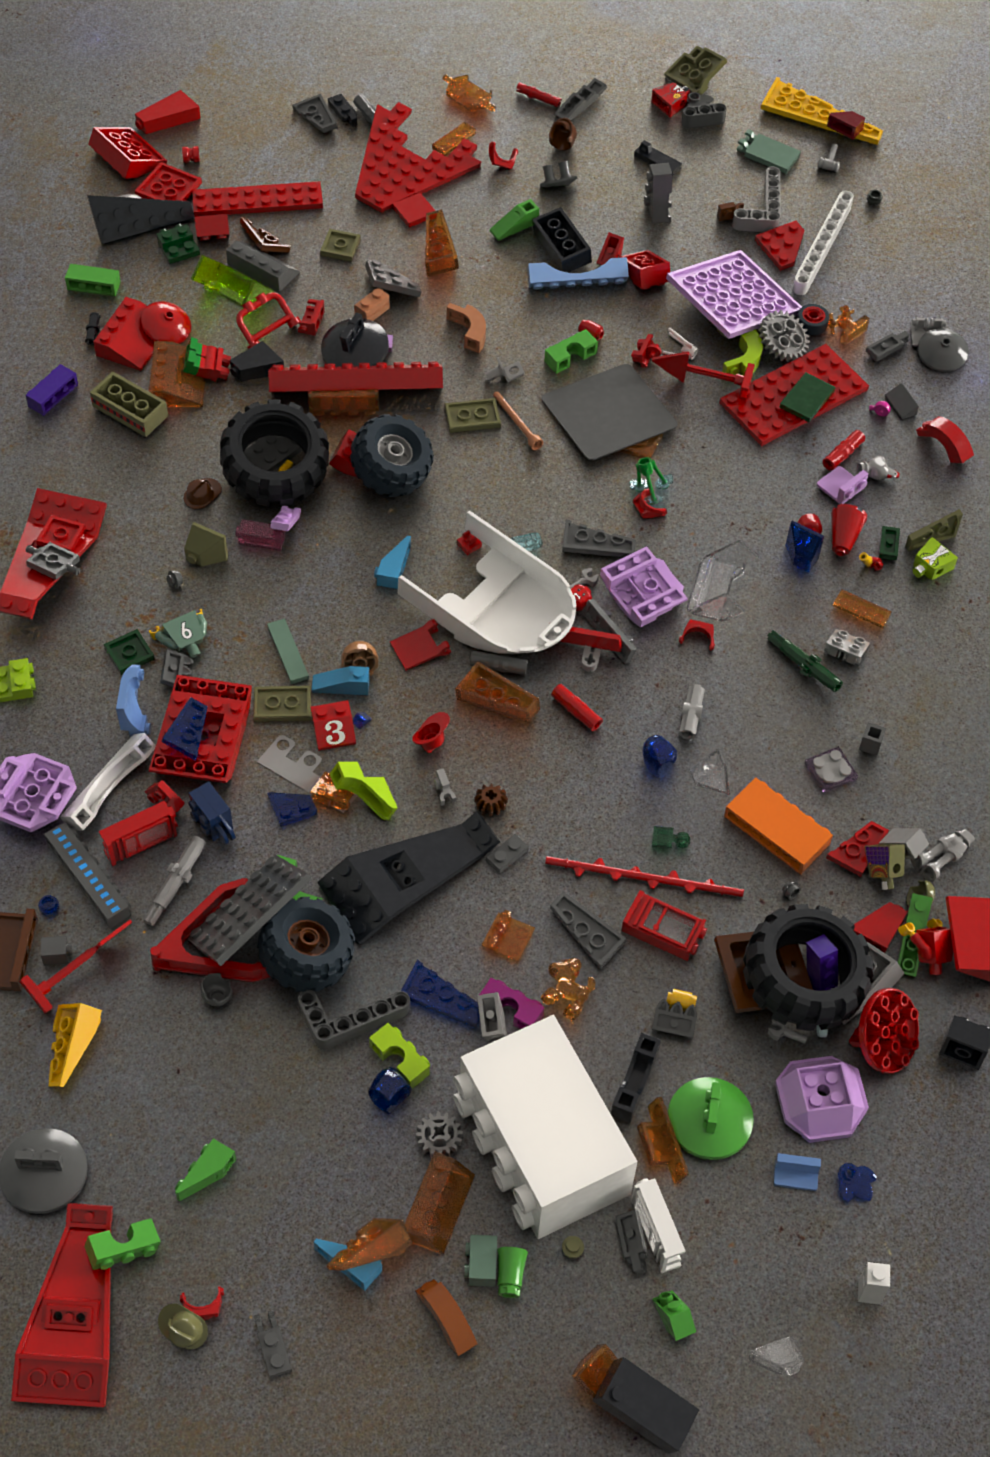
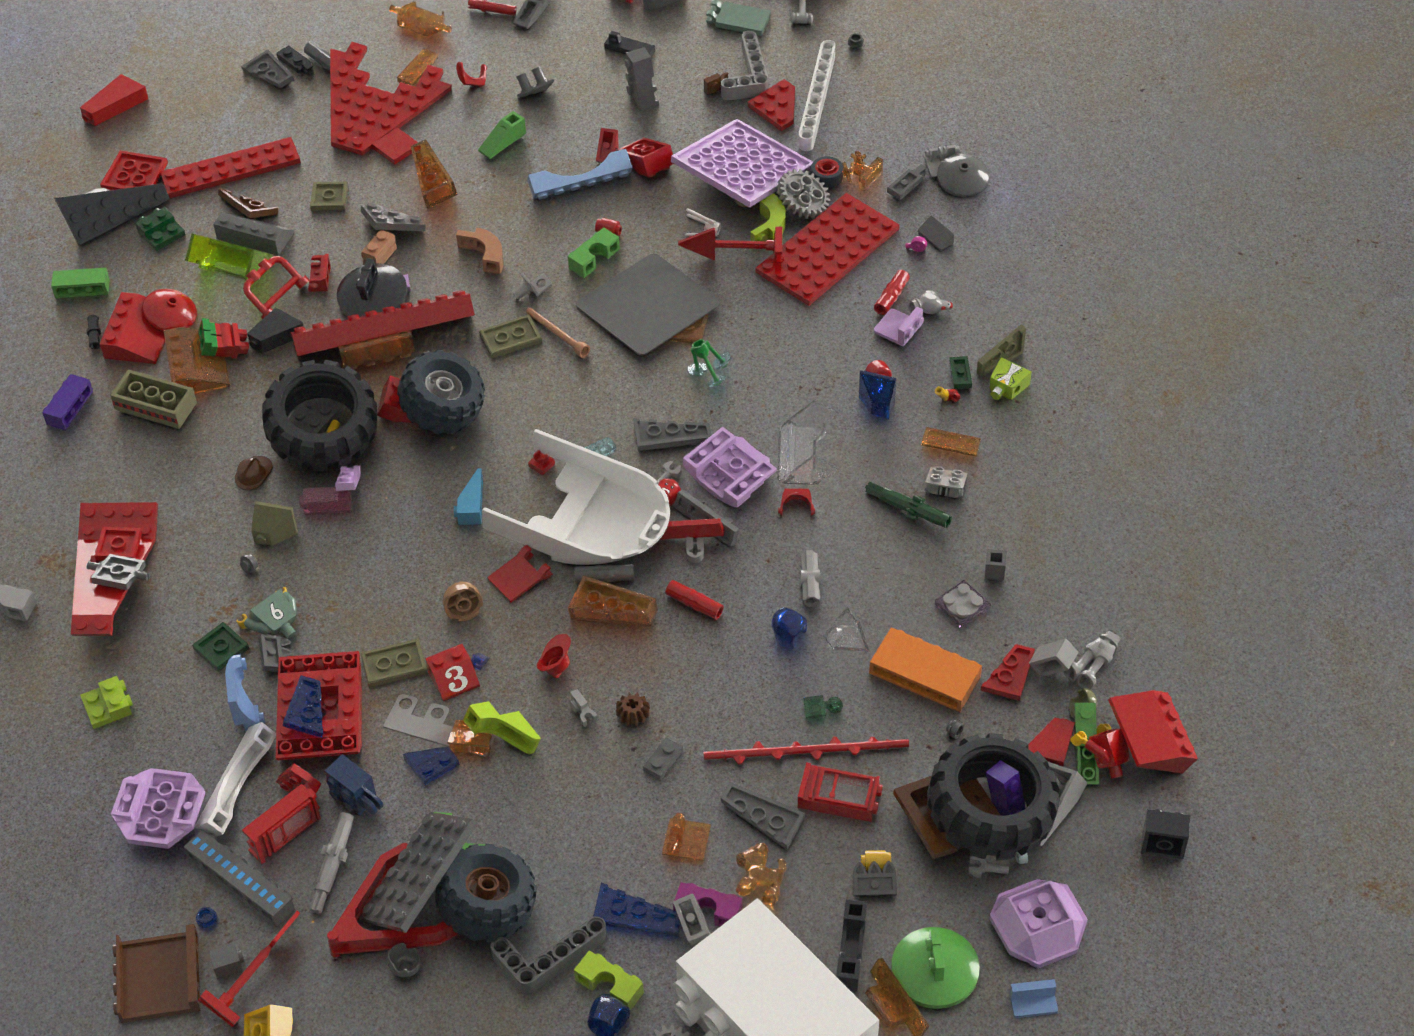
camera: 10 degrees left, 5 degrees down
red slope [88,127,168,179] -> none
red wheel [182,146,200,163] -> none
red slope [194,214,229,240] -> none
sand green tile [267,618,309,684] -> none
dark azure slope [311,666,370,695] -> none
black wing [317,811,500,944] -> none
black brick [532,207,592,273] -> none
reddish brown piece [549,117,577,150] -> none
red hips [631,334,662,368] -> none
red helmet [632,488,667,518] -> none
dark green tile [779,372,835,422] -> none
red cone [831,504,867,556] -> none
clear blue plate [838,1163,877,1202] -> none
red bracket [849,988,919,1073] -> none
olive torso [864,844,905,890] -> none
red arch [916,416,974,463] -> none

